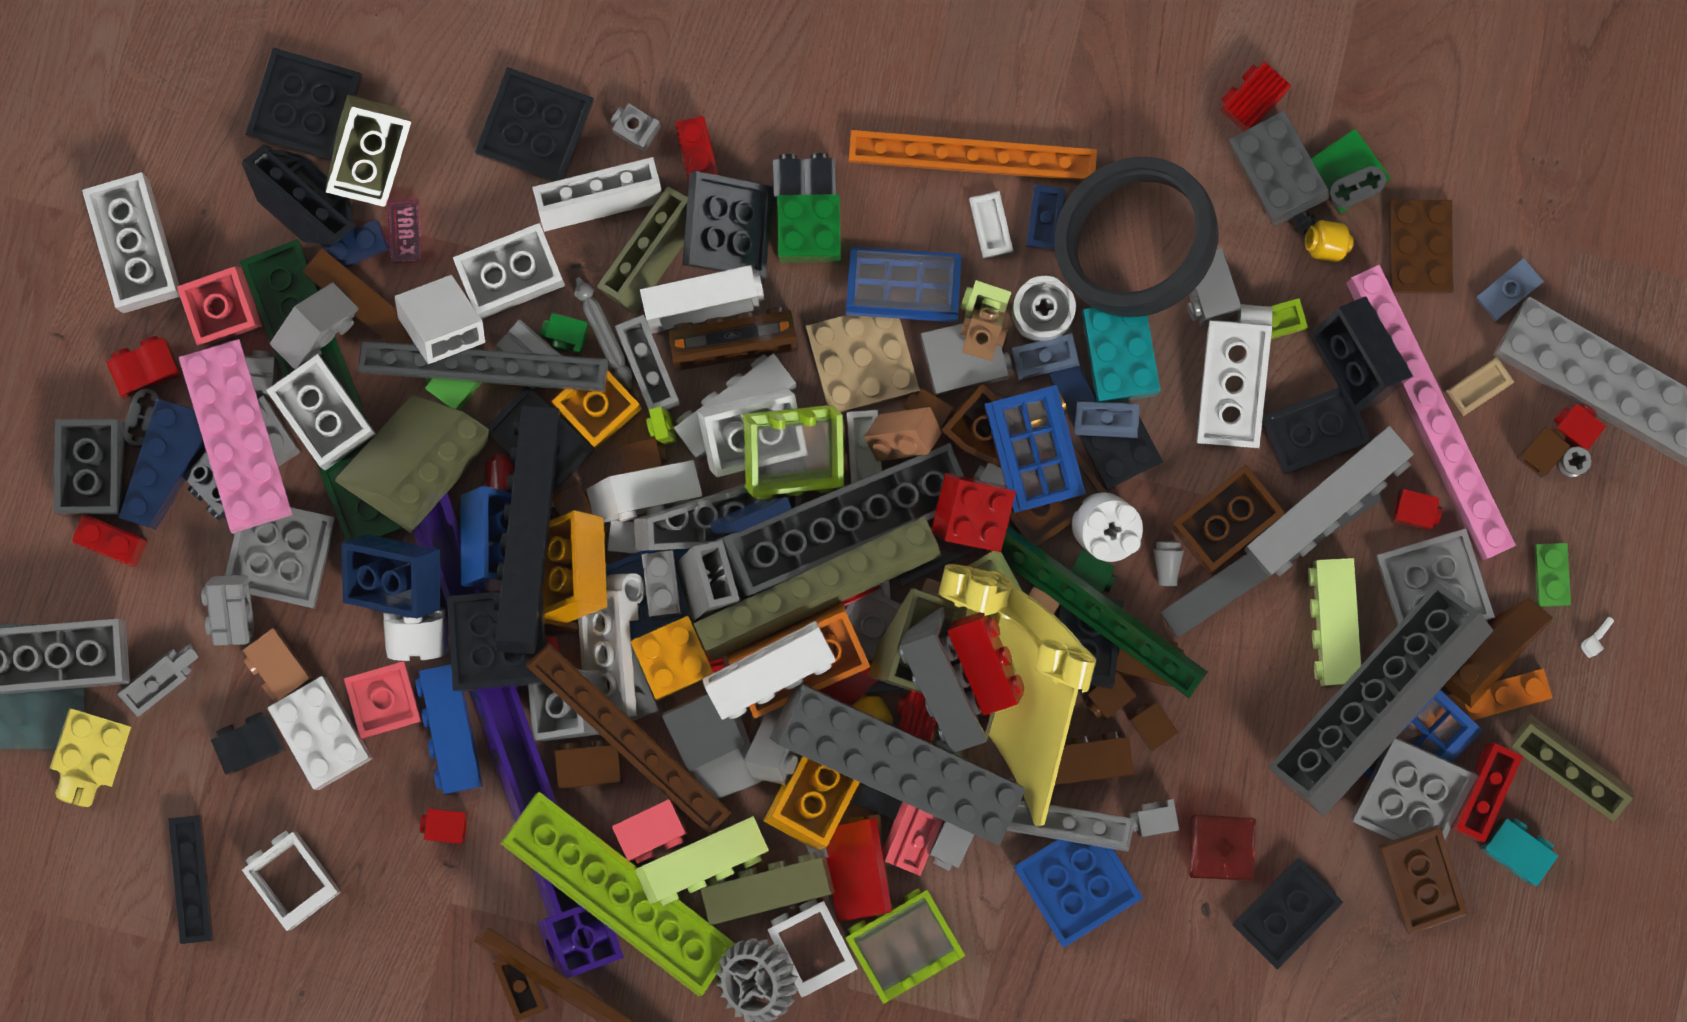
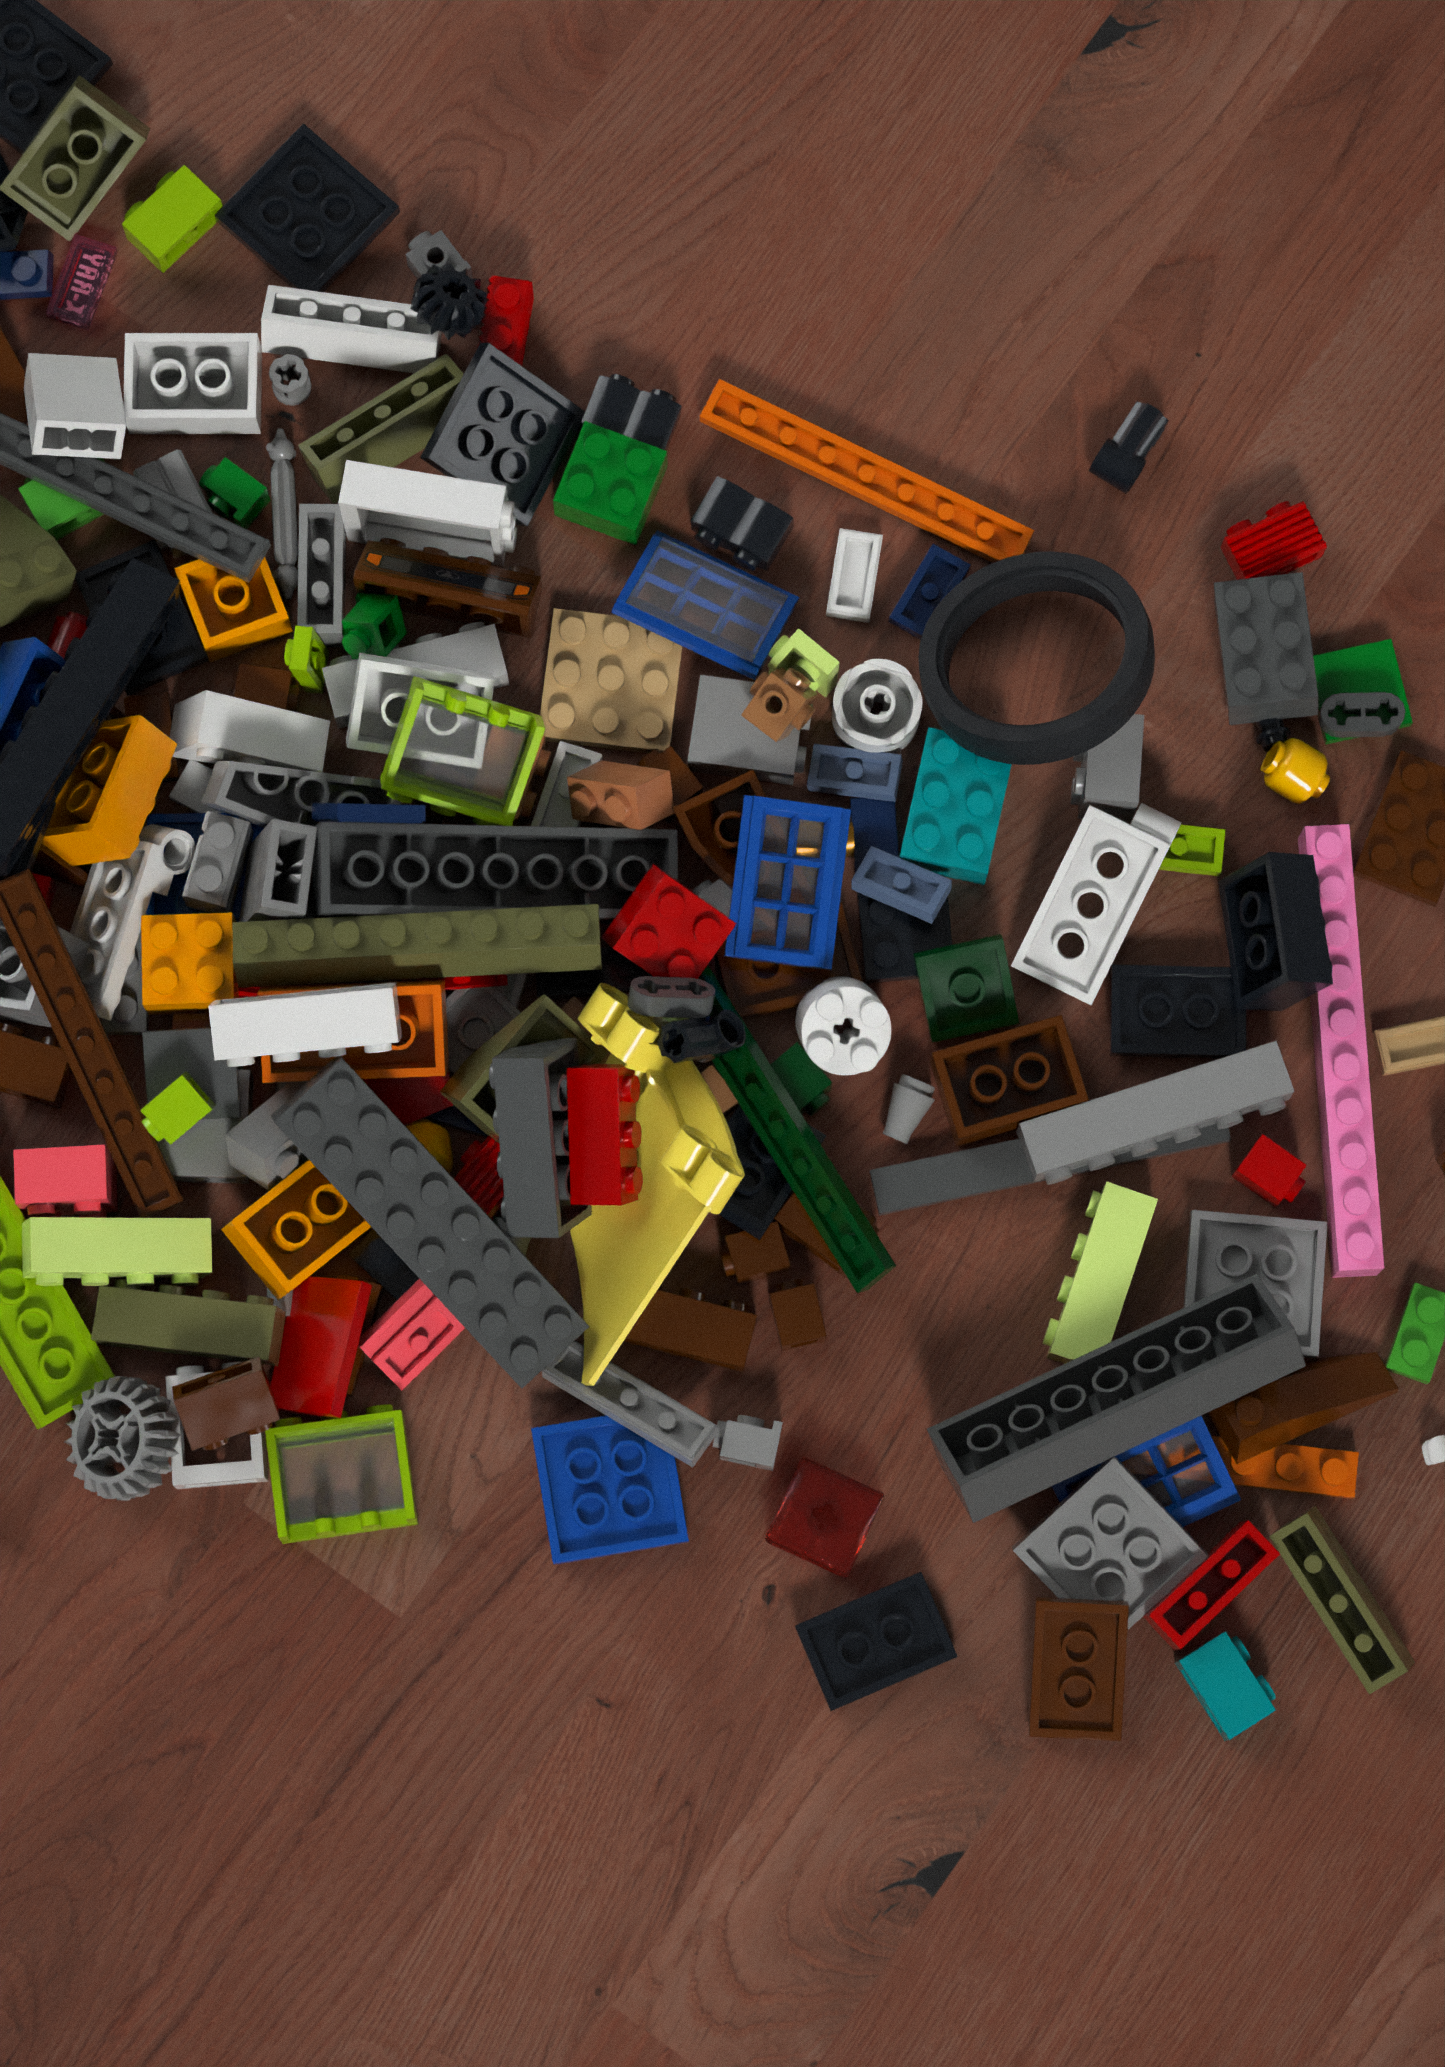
camera: 20 degrees right, 5 degrees down
light grey brick [929,821,974,871] -> none
none -> lime brick [122,165,223,273]
none -> lime brick [140,1071,216,1145]
none -> reddish brown brick [172,1357,280,1450]
none -> light grey bush [269,354,312,406]
none -> green brick [342,593,407,659]
none -> black gear [410,262,487,340]
none -> dark grey beam [627,976,715,1018]
none -> black piece [657,1009,746,1063]
none -> black brick [691,476,794,571]
none -> dark green plate [913,934,1019,1043]
none -> black piece [1089,401,1169,494]

